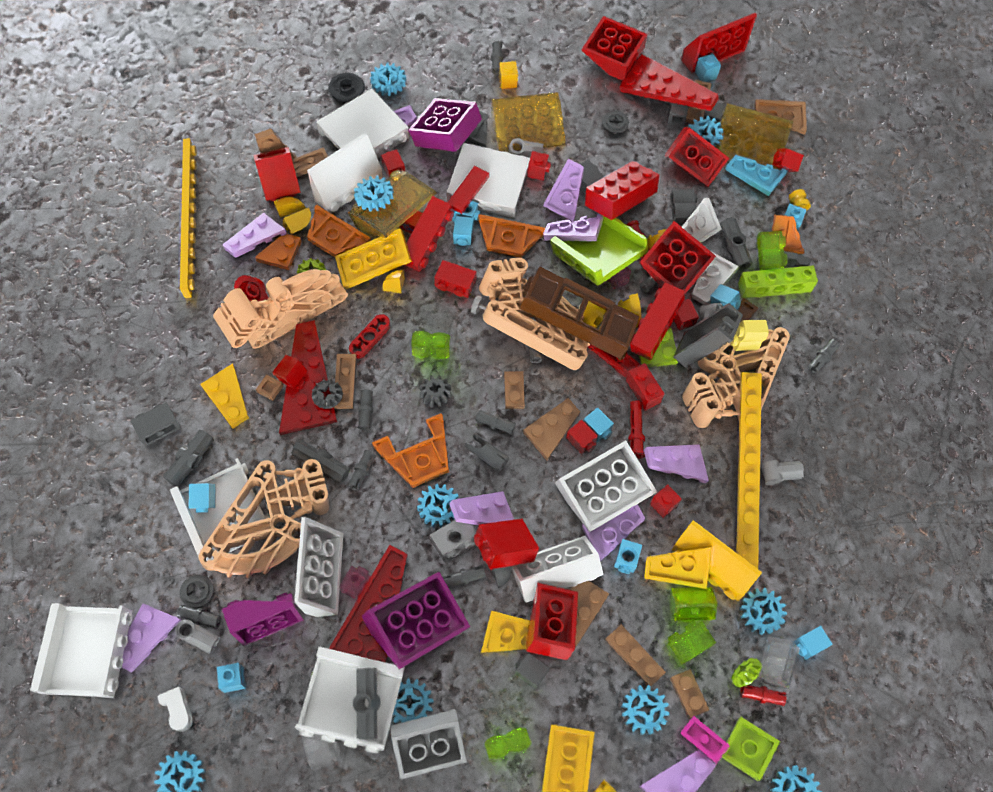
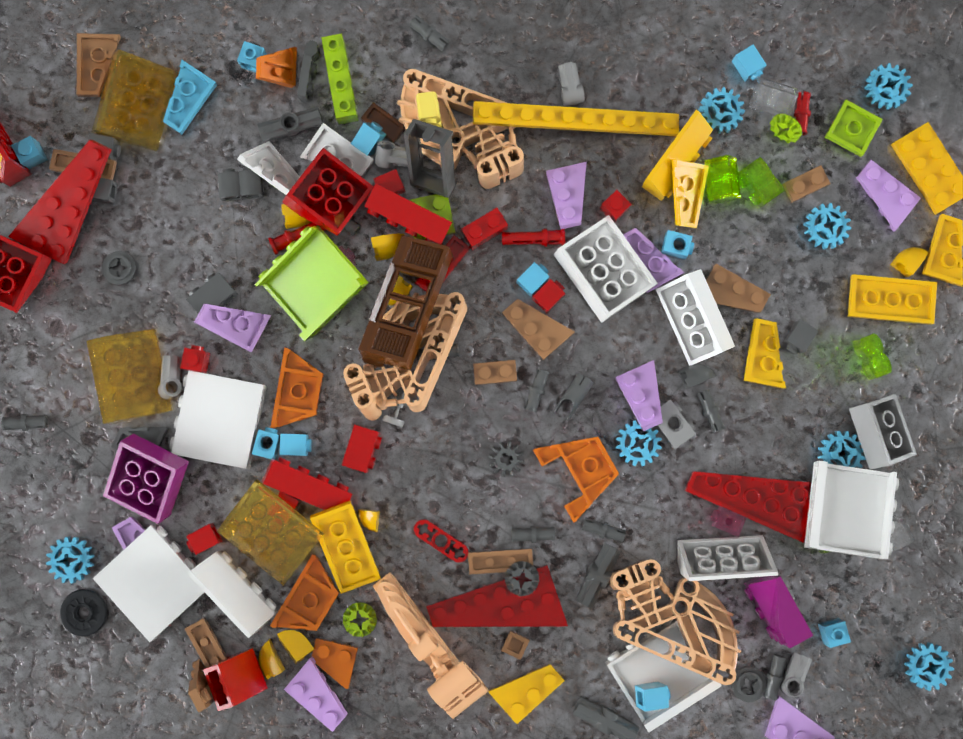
camera: 90 degrees left, 20 degrees up
white leg [157,687,193,732] -> none
red piece [234,275,268,302] -> none
red brick [272,355,308,388] -> none
dark grey piece [353,668,381,739] -> none
medium azure gear [354,176,394,212] -> none
magenta slope [362,572,470,669] -> none
clear neon green brick [411,331,451,359] -> none
red tile [447,166,490,214] -> none
red brick [474,518,539,569] -> none
yellow brick [499,61,518,89] -> none
red slope [526,583,578,660] -> none
lavender wing [543,214,604,242] -> none
red brick [585,161,660,220] -> none
medium nougat plate [605,624,666,687] -> none
red slope [664,127,730,187] -> none
dark pink plate [680,716,730,764] -> none
medium azure gear [688,116,724,147] -> none
clear neon green brick [757,231,788,270] -> none
red brick [772,148,804,172] -> none
yellow wheel [788,189,811,211] -> none

